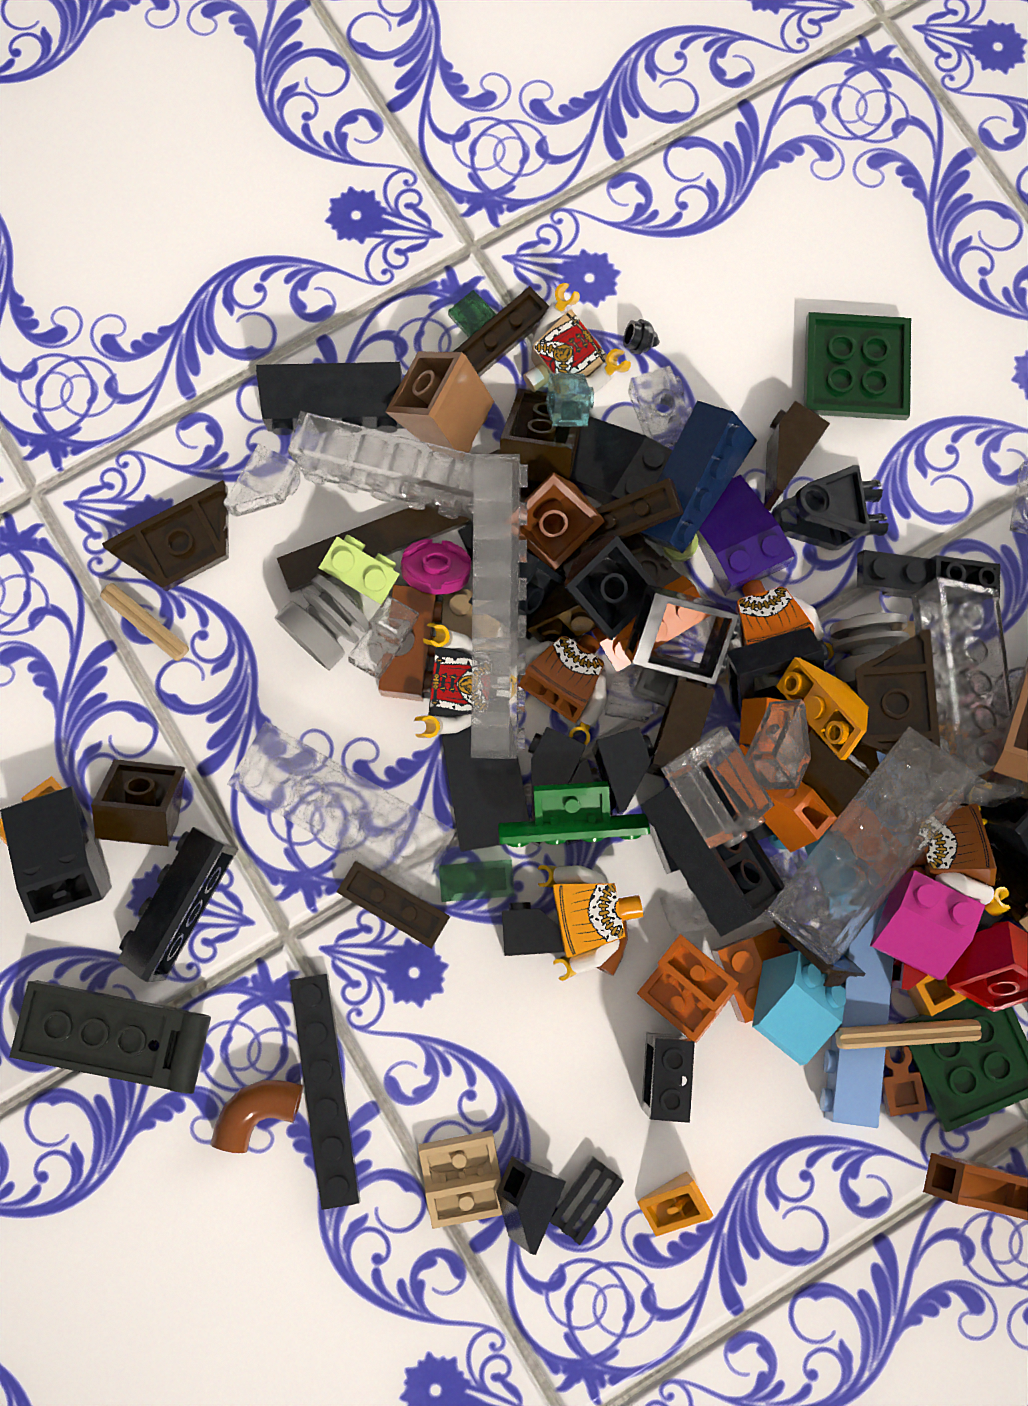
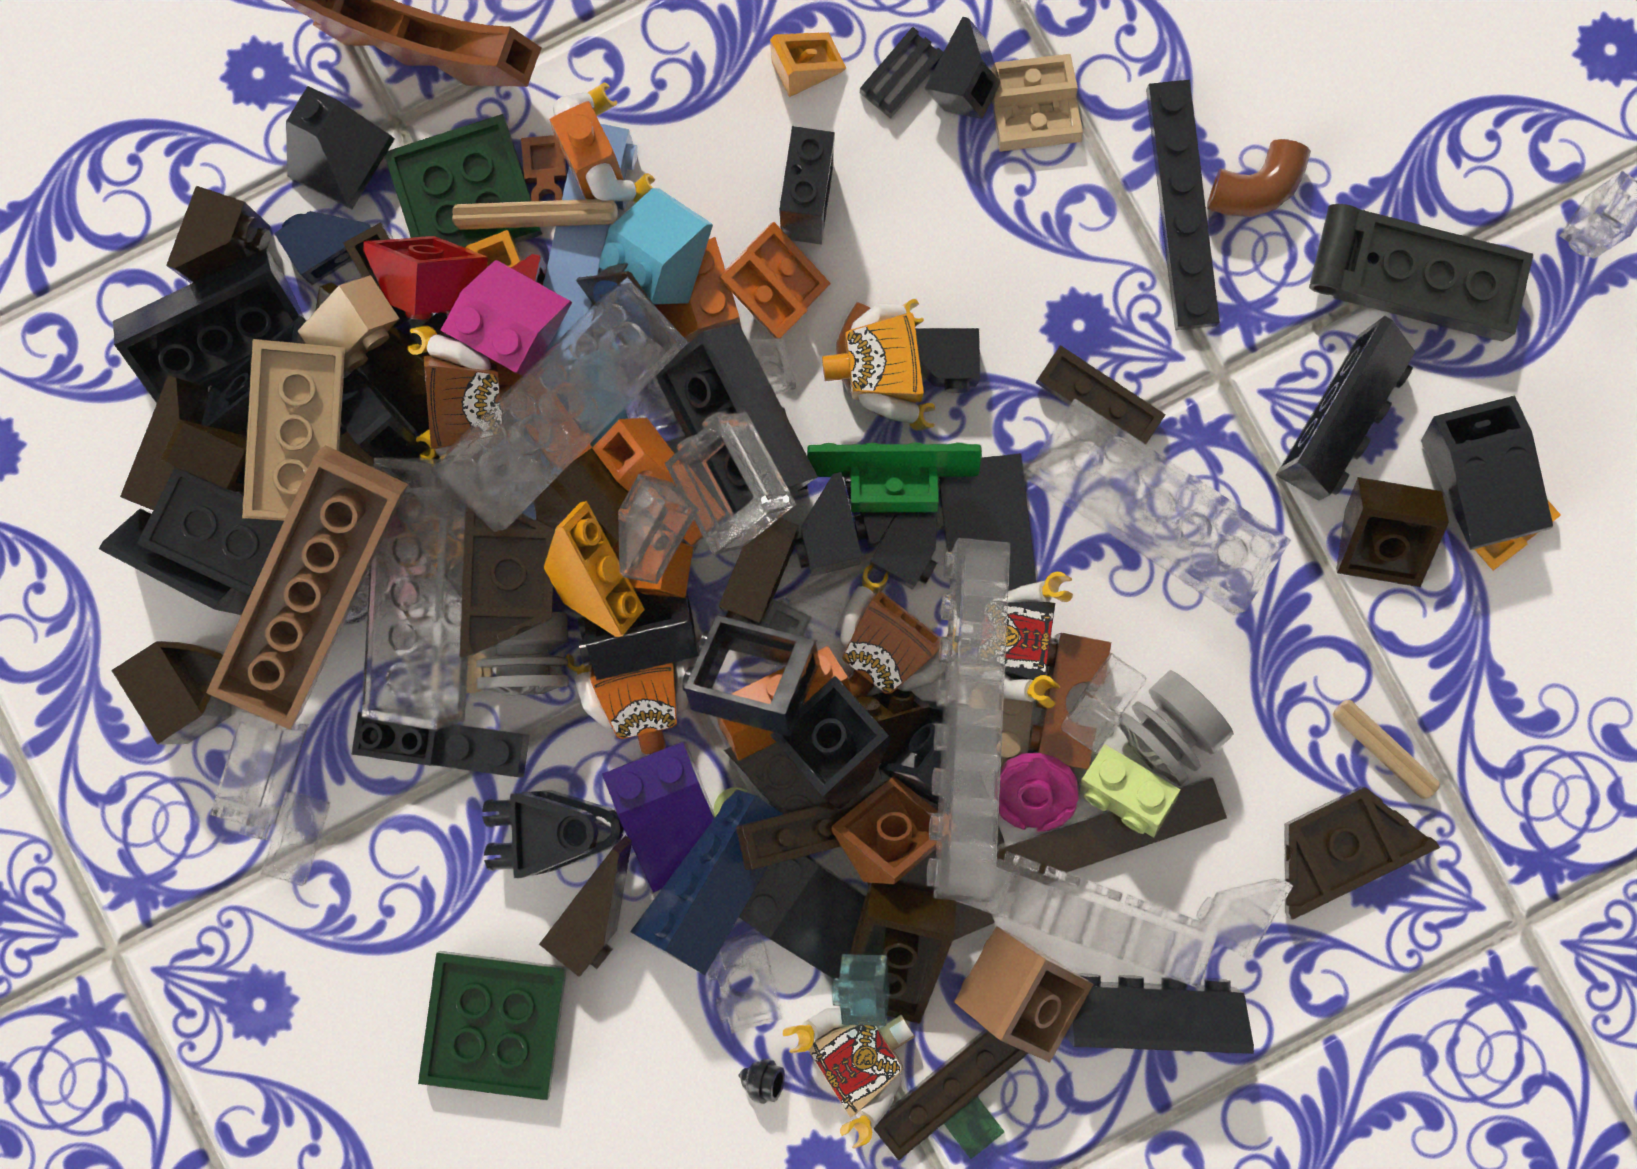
camera: 175 degrees left, 5 degrees up
clear green plate [439,859,515,902] -> none
none -> torso [549,82,655,203]

